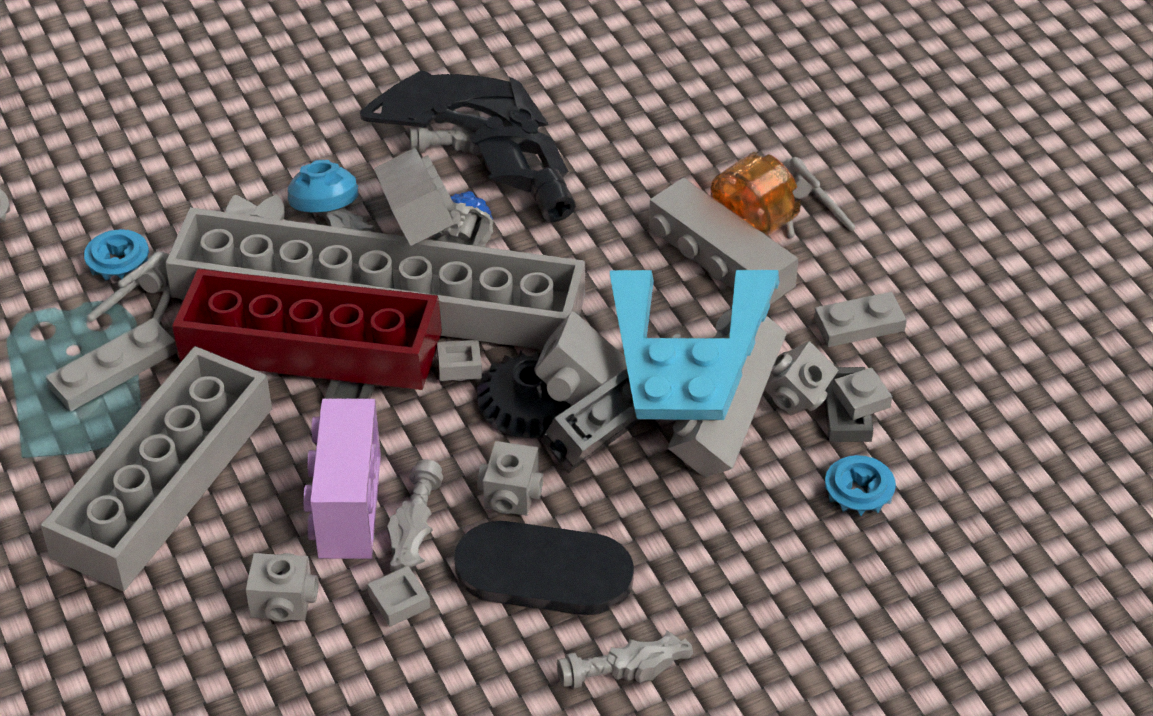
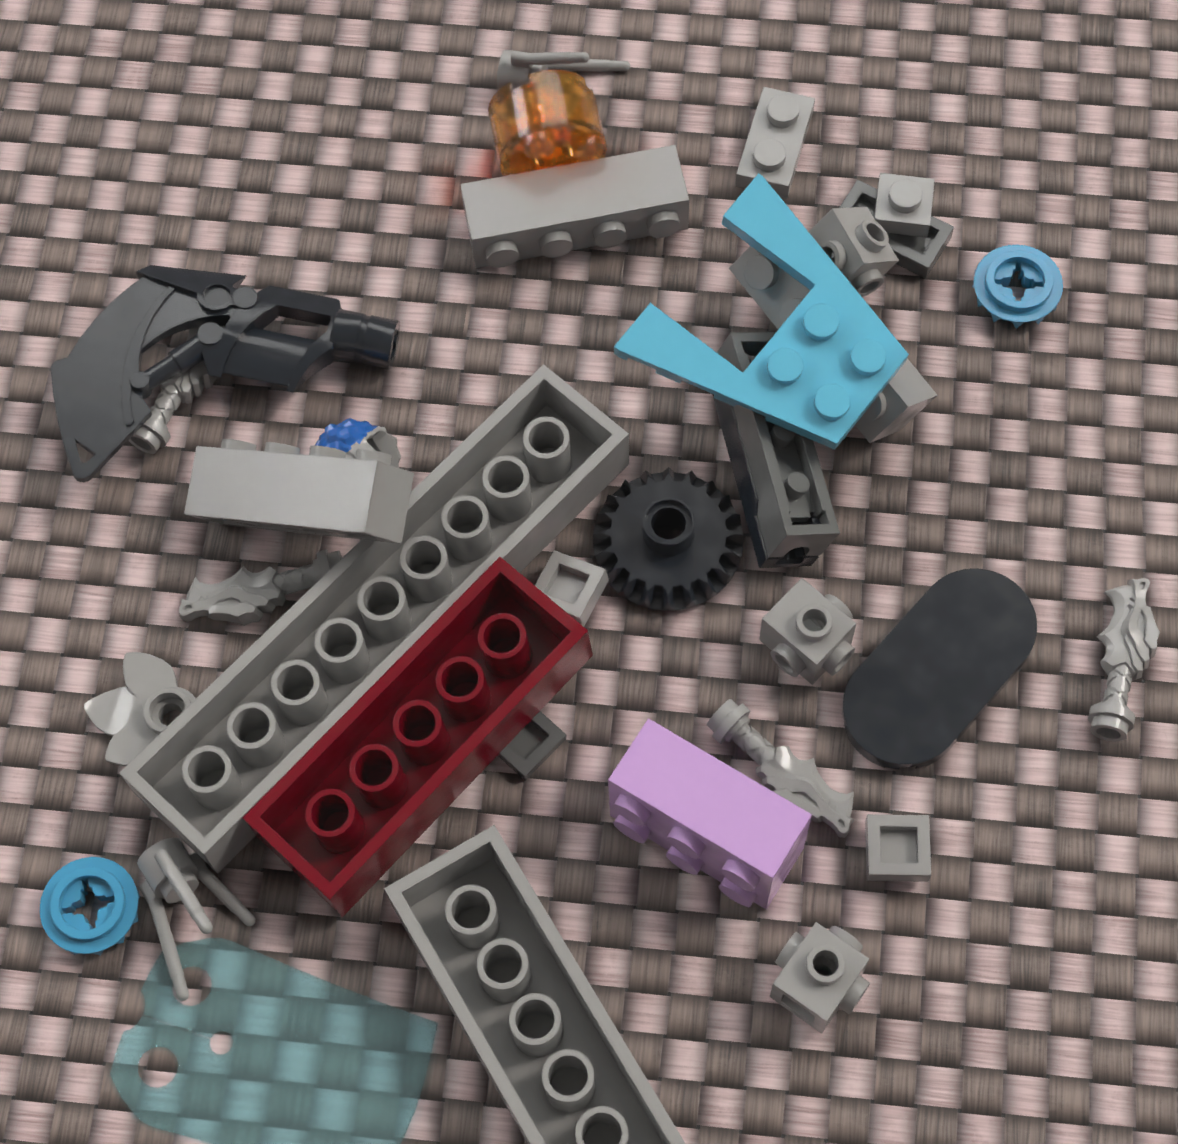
camera: 55 degrees left, 20 degrees up
light grey plate [46,318,178,412] -> none
dark azure piece [288,160,359,212] -> none
light grey torso [534,311,627,406] -> none

